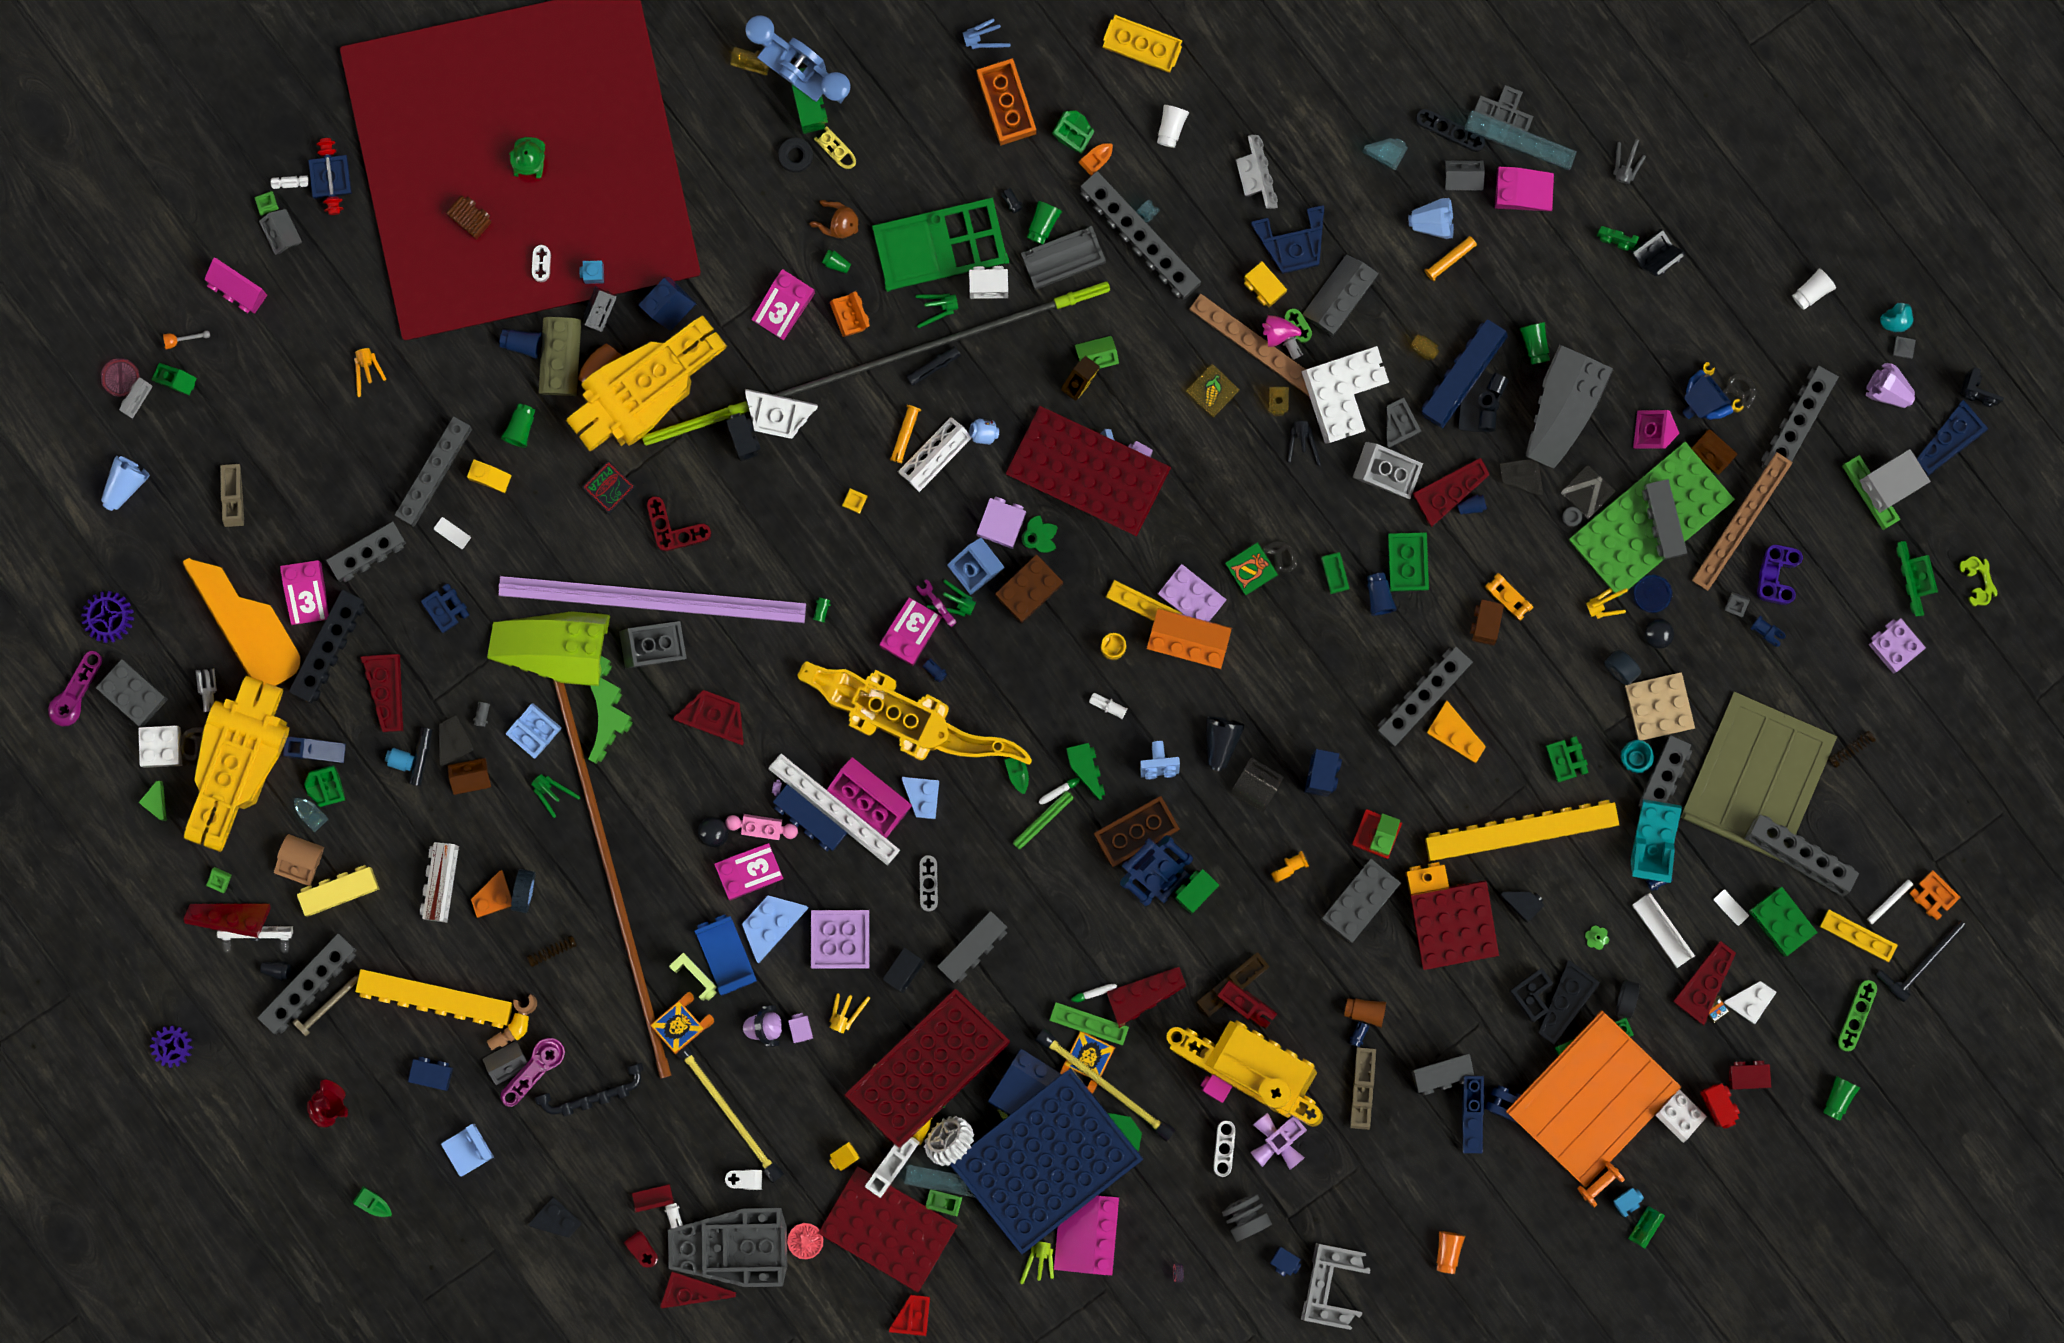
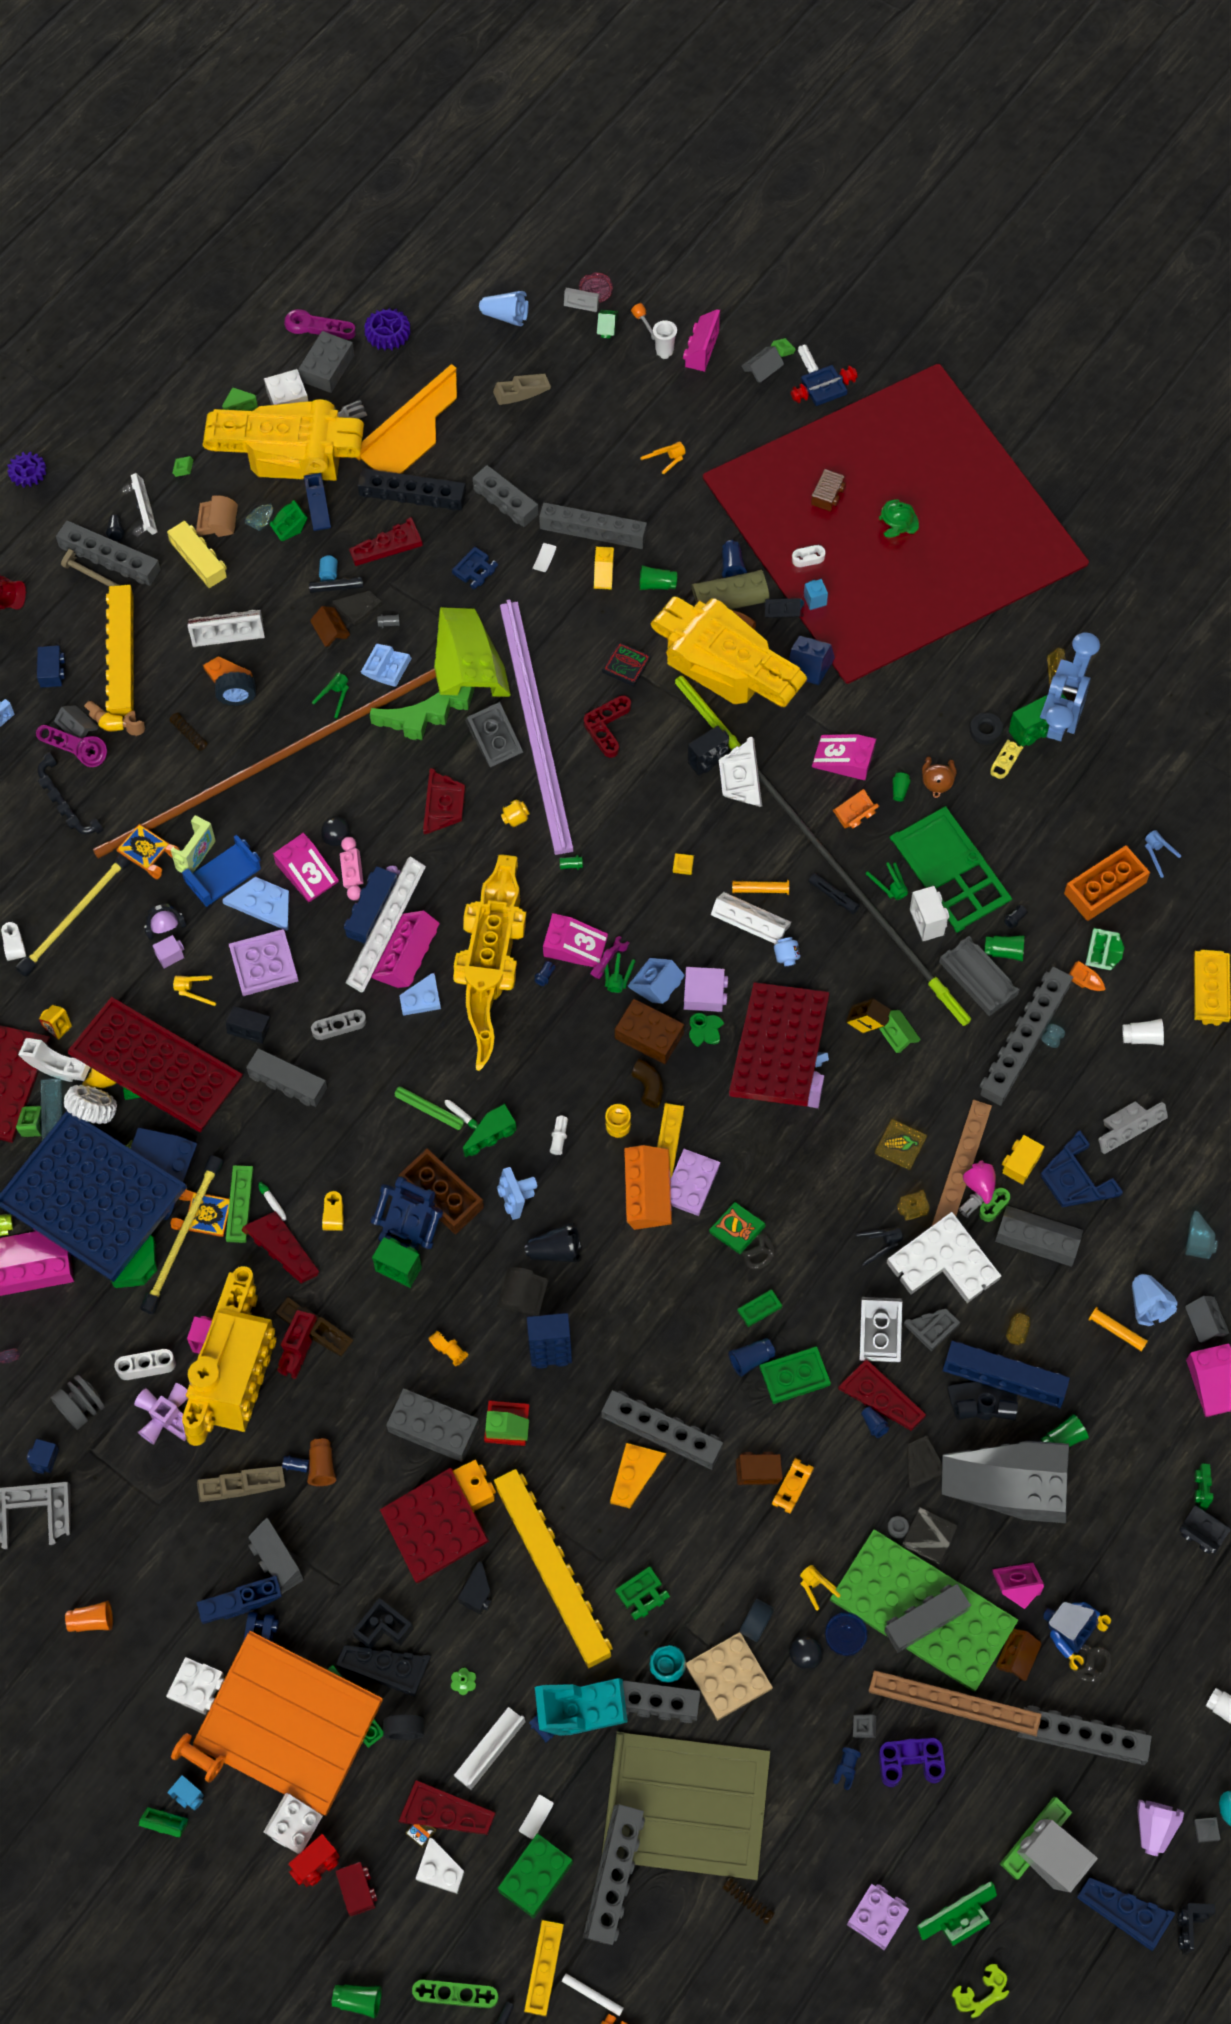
camera: 80 degrees right, 20 degrees down
dark red wing [184,904,271,938] -> none
dark pink slope [280,560,329,625] -> none
green plate [1004,758,1029,794] -> none
none -> white plate [166,1657,225,1715]
none -> yellow piece [322,1191,344,1231]
none -> yellow head [501,799,530,827]
none -> dark brown cylinder [631,1059,664,1109]
none -> white plant [653,321,677,359]

